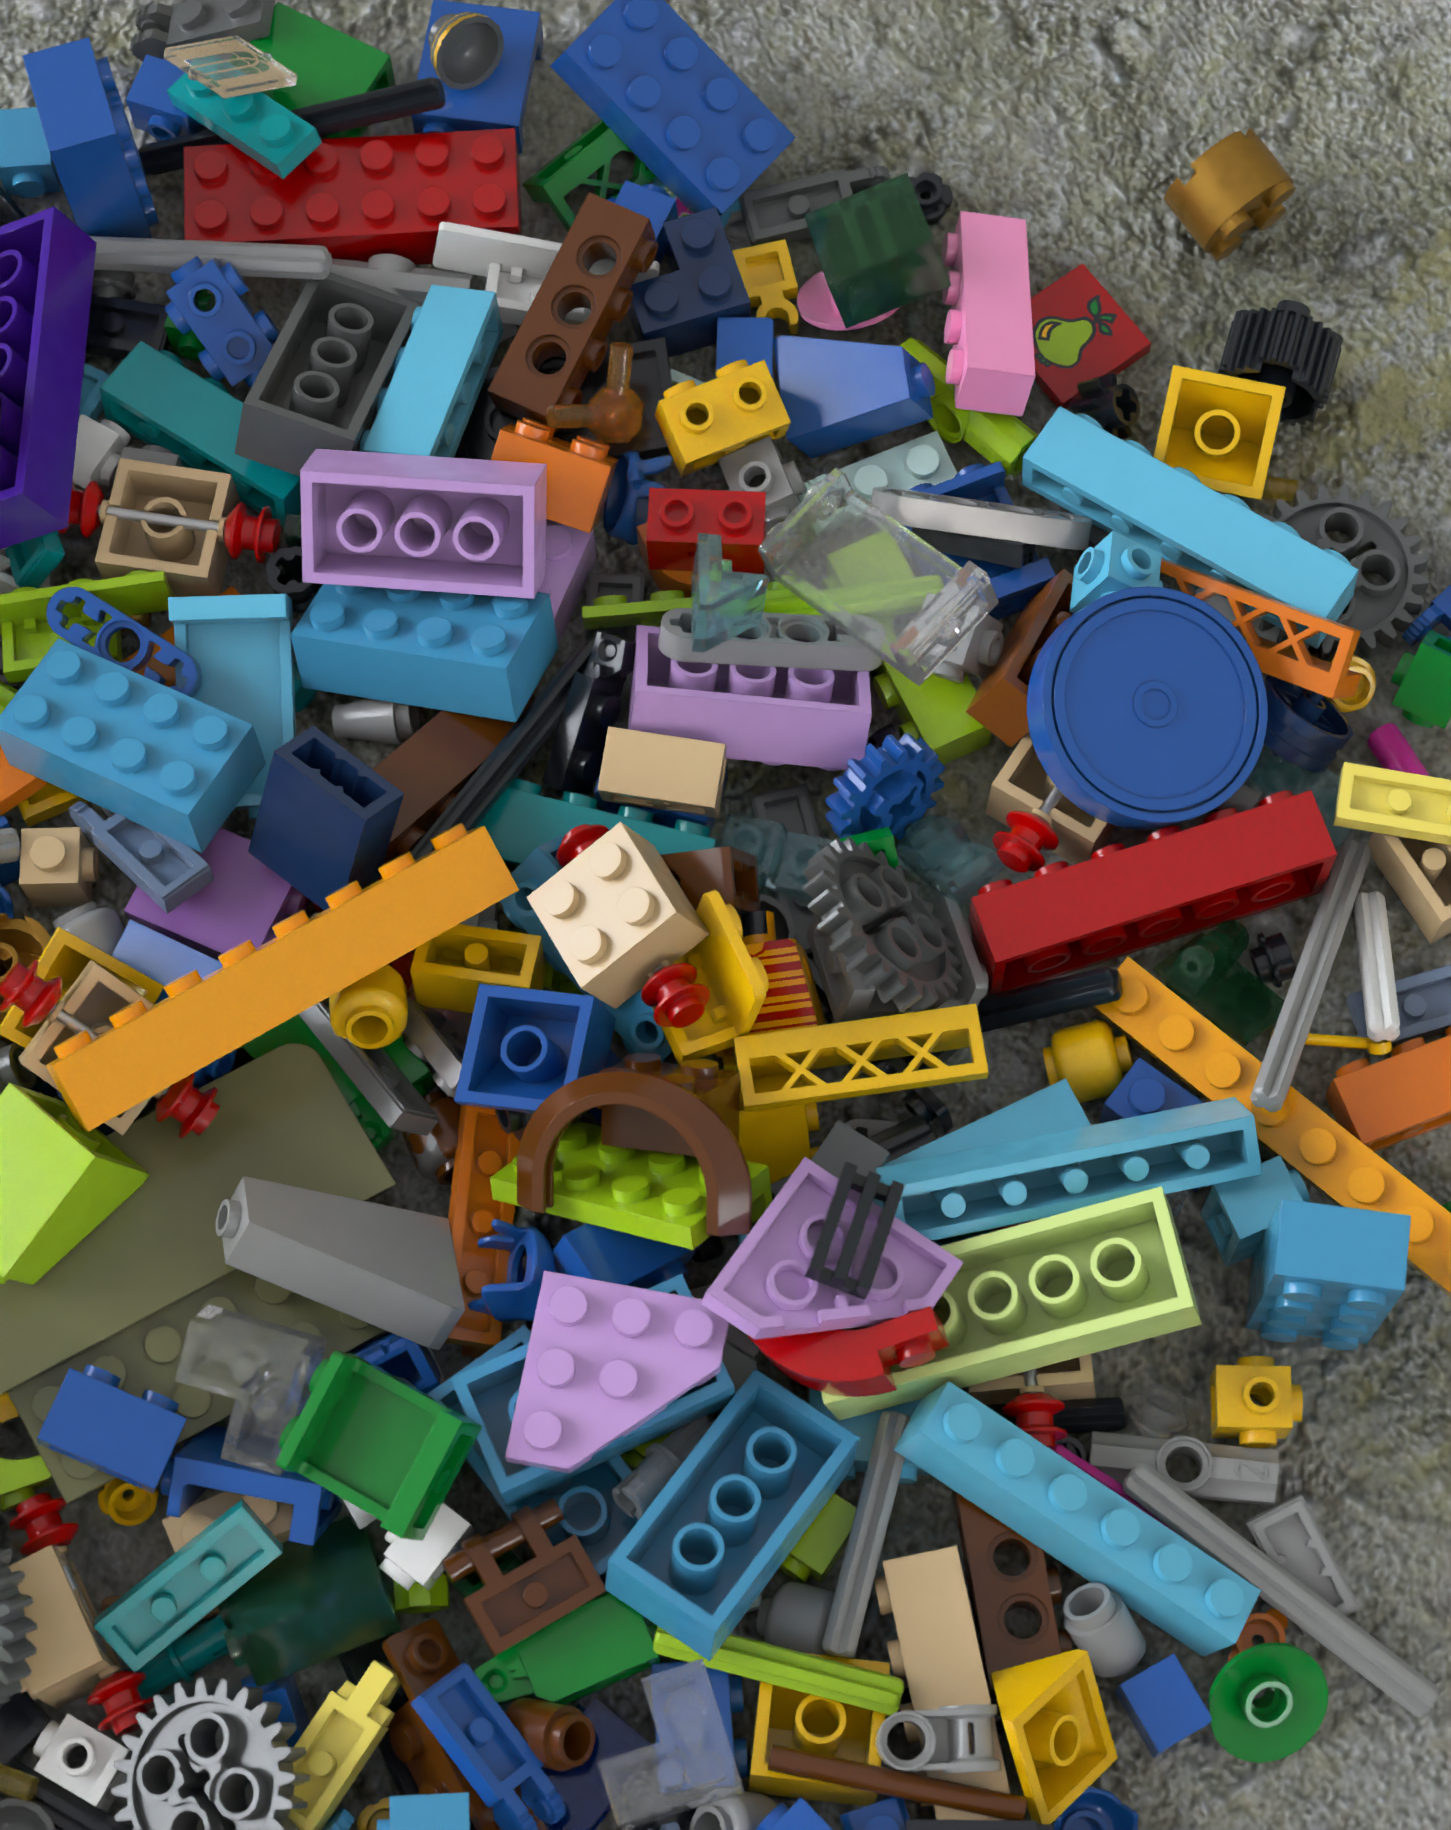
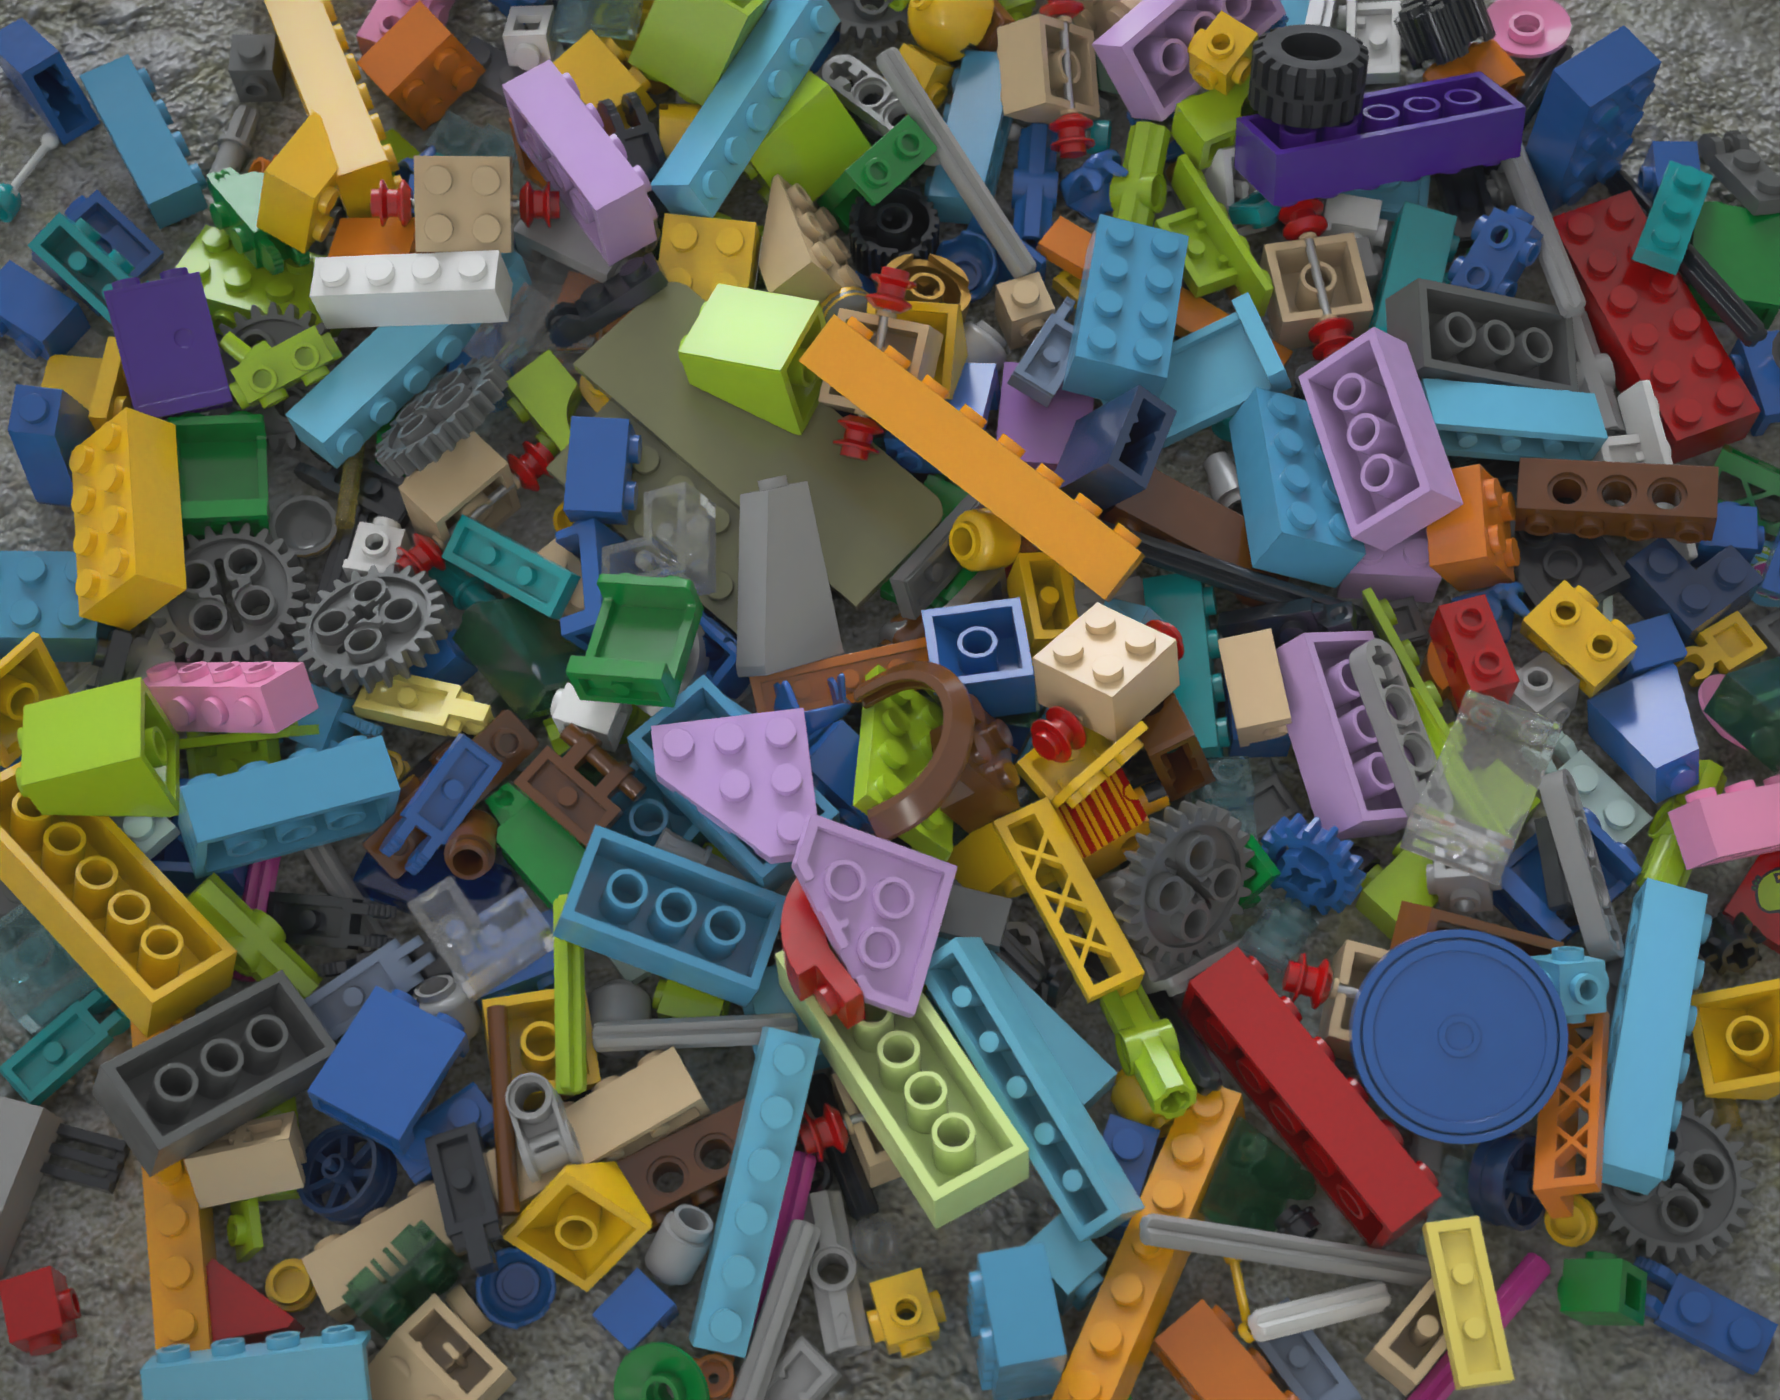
camera: 70 degrees right, 5 degrees down
blue beam [46,587,202,697] -> none
clear piece [163,35,297,99] -> none
clear orange piece [546,342,644,444] -> none
clear light blue slope [691,533,768,653] -> none
black tile [804,1162,905,1300] -> none
none -> lime piece [1100,984,1197,1120]

